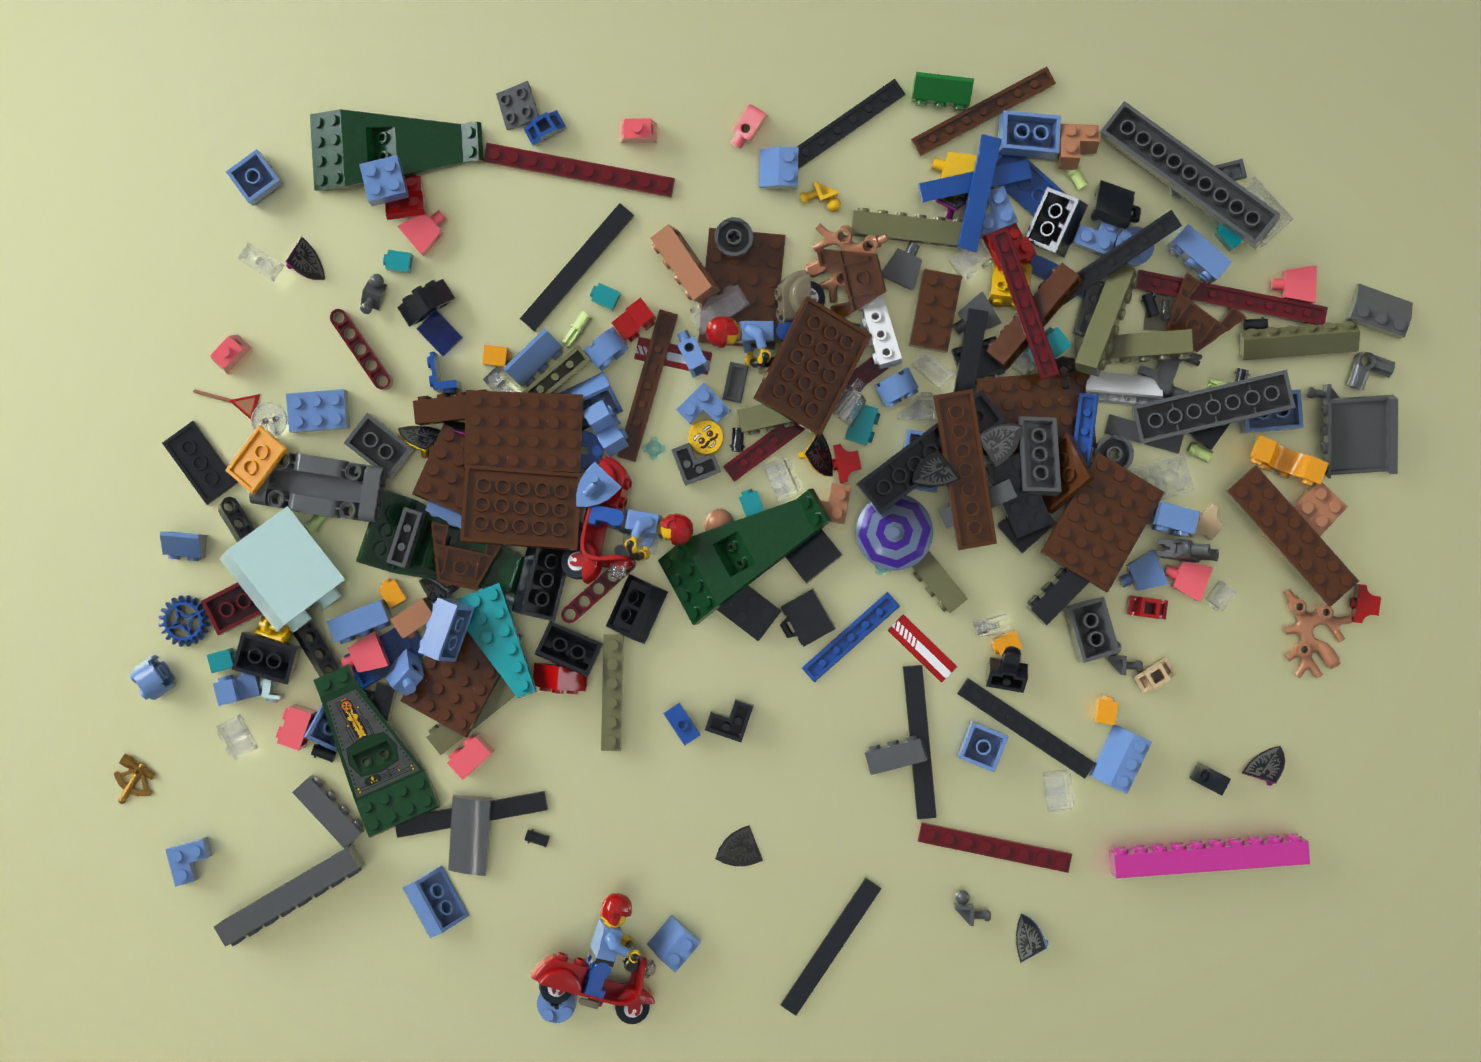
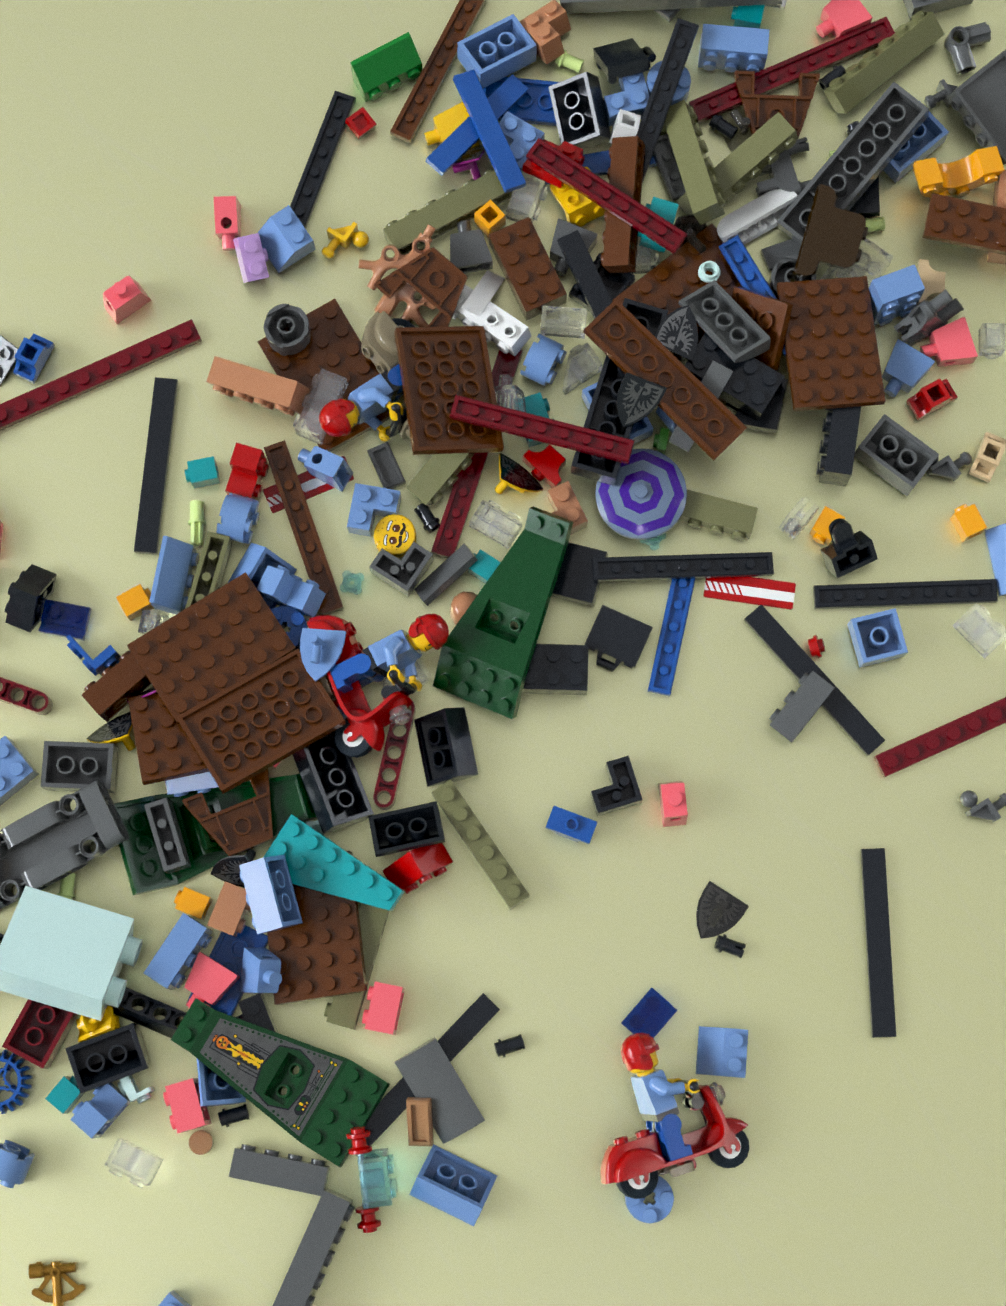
camera: 30 degrees left, 10 degrees down
none -> medium nougat tile [189,1130,213,1155]
none -> lavender brick [233,233,269,283]
none -> red plate [345,107,377,139]
none -> clear light blue brick [346,1126,398,1233]
none -> medium nougat tile [406,1097,434,1146]
none -> dark grey tile [414,543,478,606]
none -> dark red tile [450,395,635,464]
none -> white sticker [461,270,505,316]
none -> light orange brick [474,199,506,238]
none -> black tile [592,552,774,582]
none -> white brick [609,109,641,143]
none -> clear blue plate [621,987,677,1038]
none -> bright green plate [653,427,670,455]
none -> coral torso [658,781,688,827]
none -> light aqua plate [698,261,721,283]
none -> black pin [714,934,746,958]
none -> dark brown brick [793,184,868,277]
none -> red plate [808,635,825,658]

